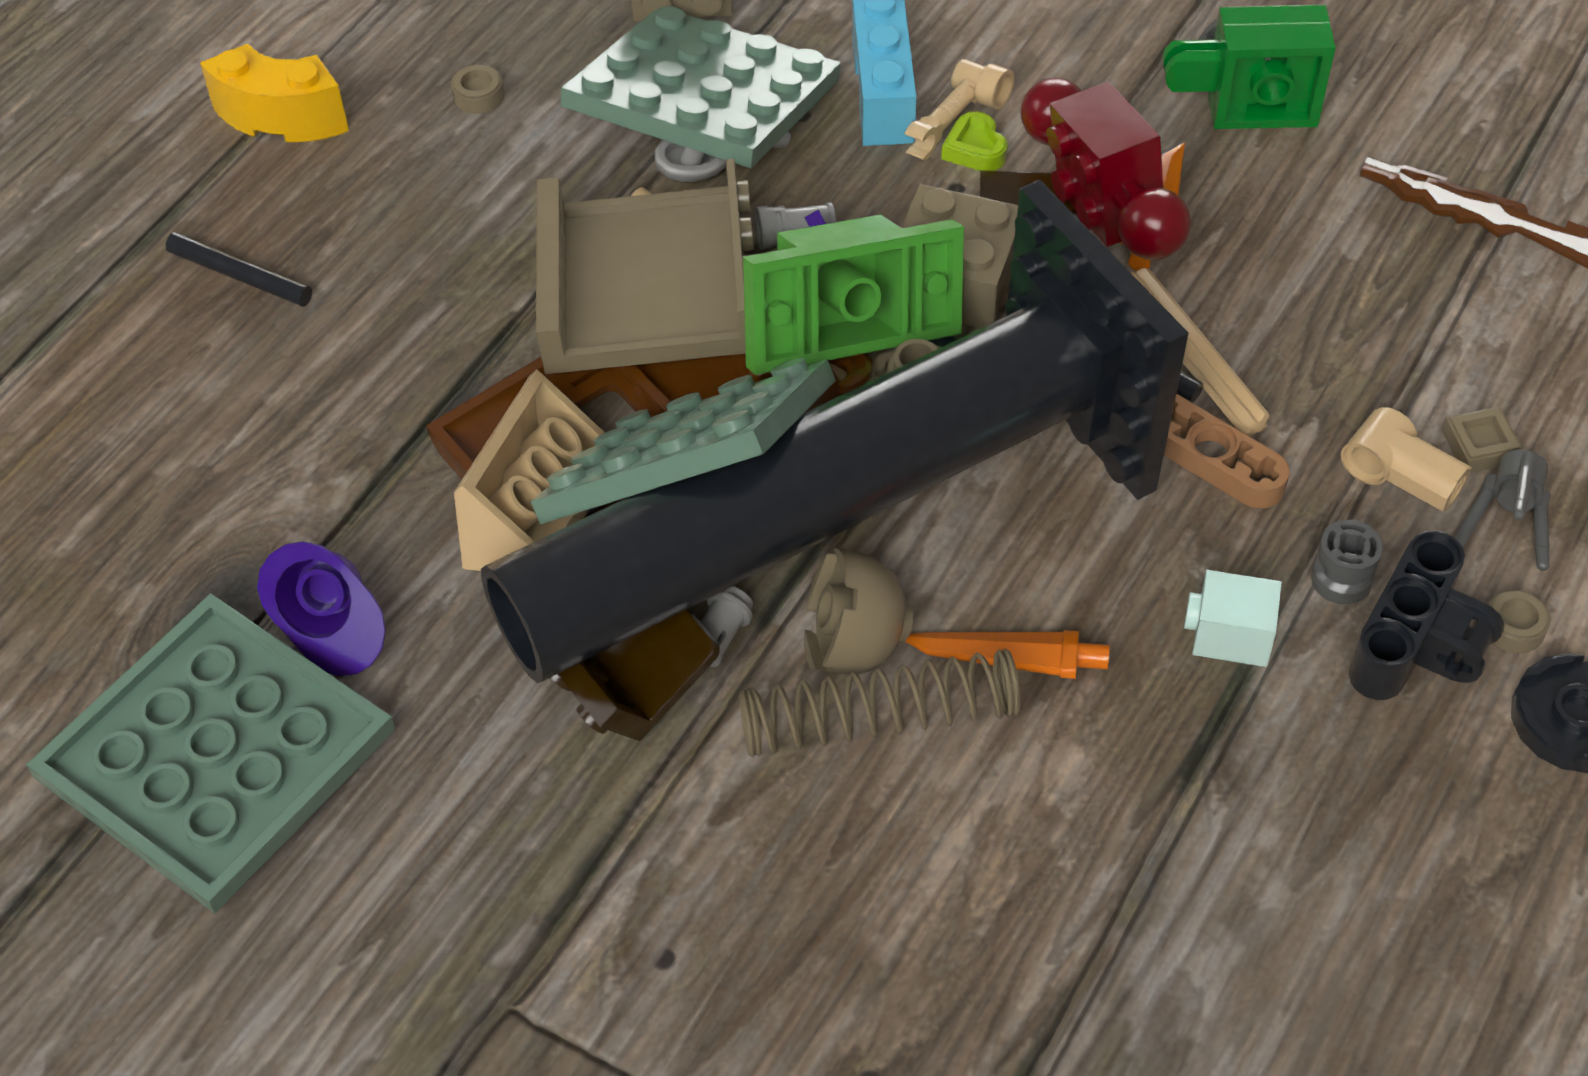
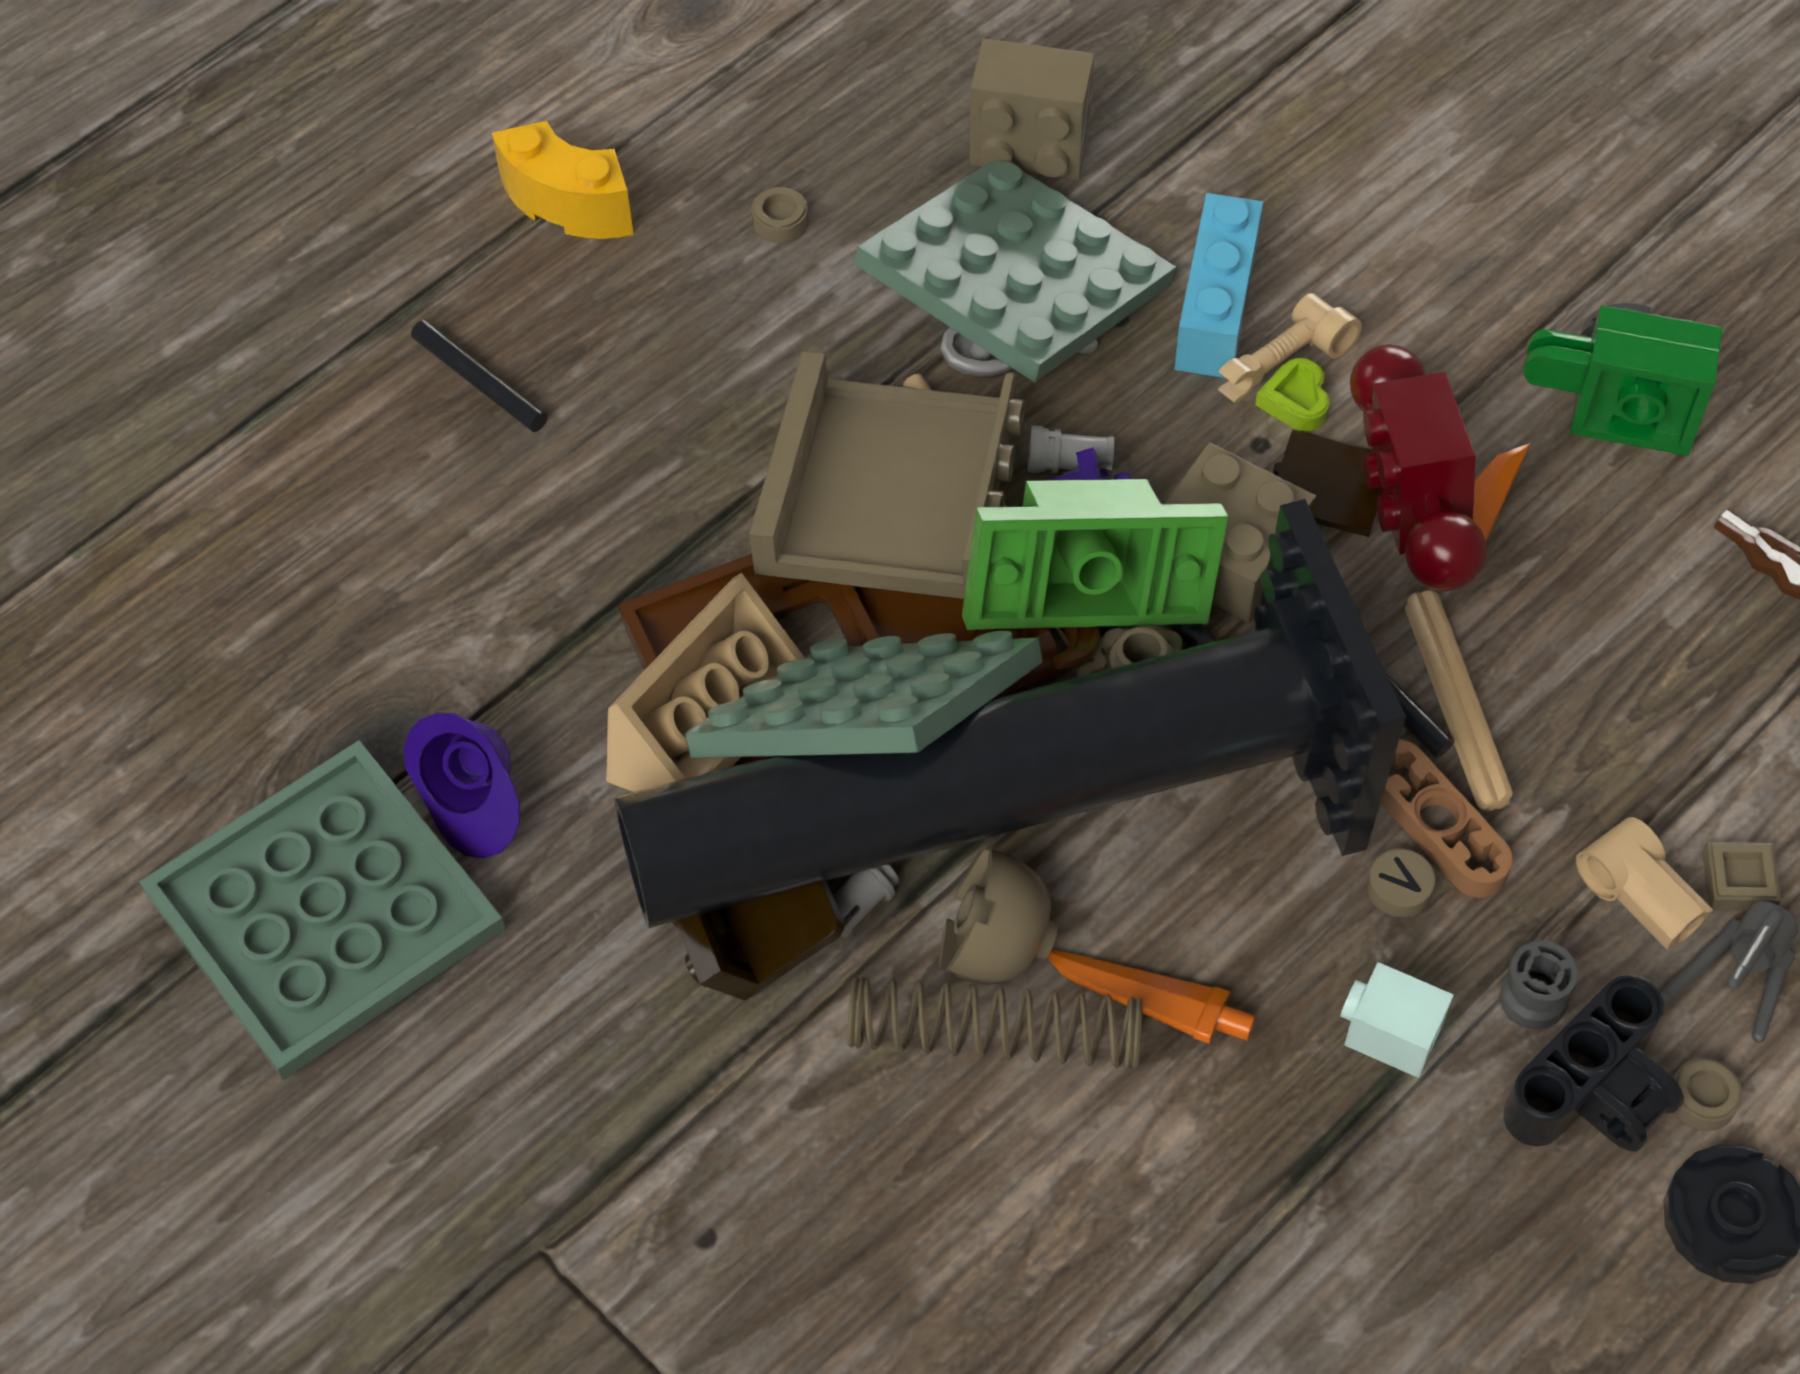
camera: 15 degrees right, 5 degrees up
none -> dark tan tile [1367,849,1435,917]

